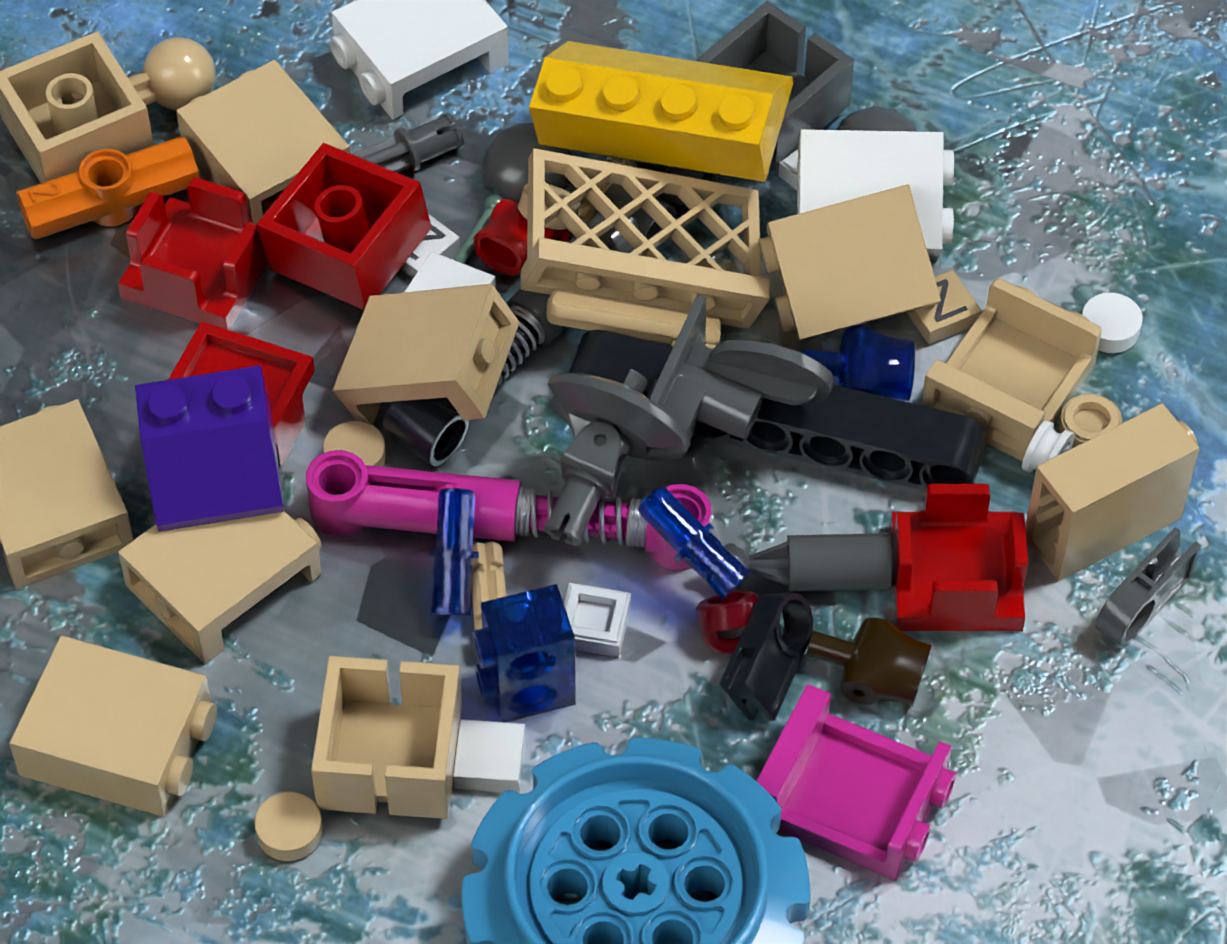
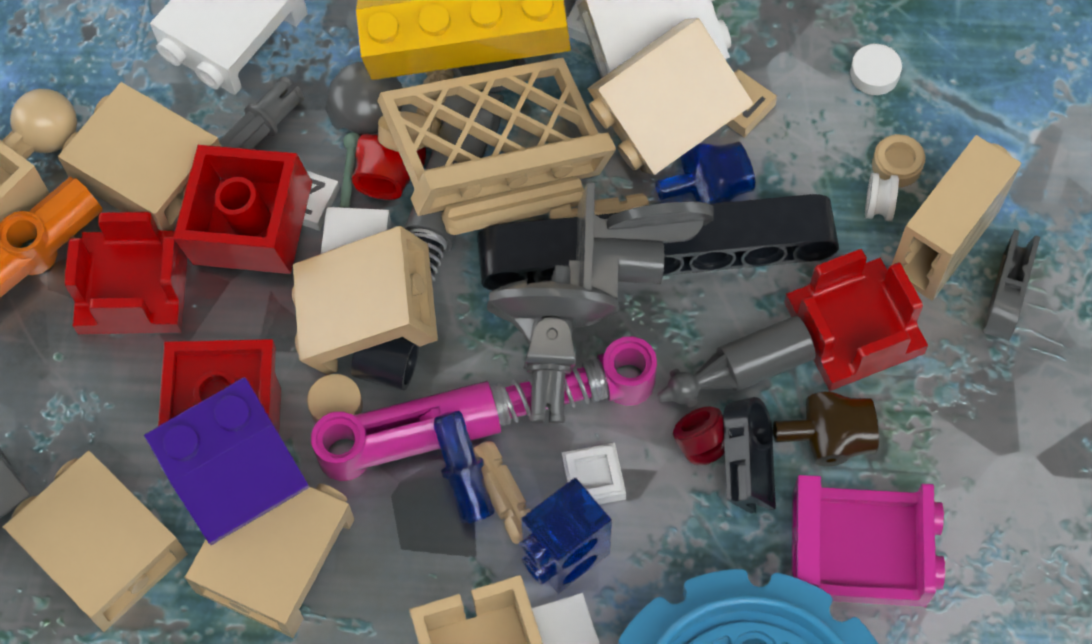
camera: 20 degrees left, 10 degrees up
clear blue axle [638,487,751,601] -> none
tan panel [921,278,1102,462] -> none

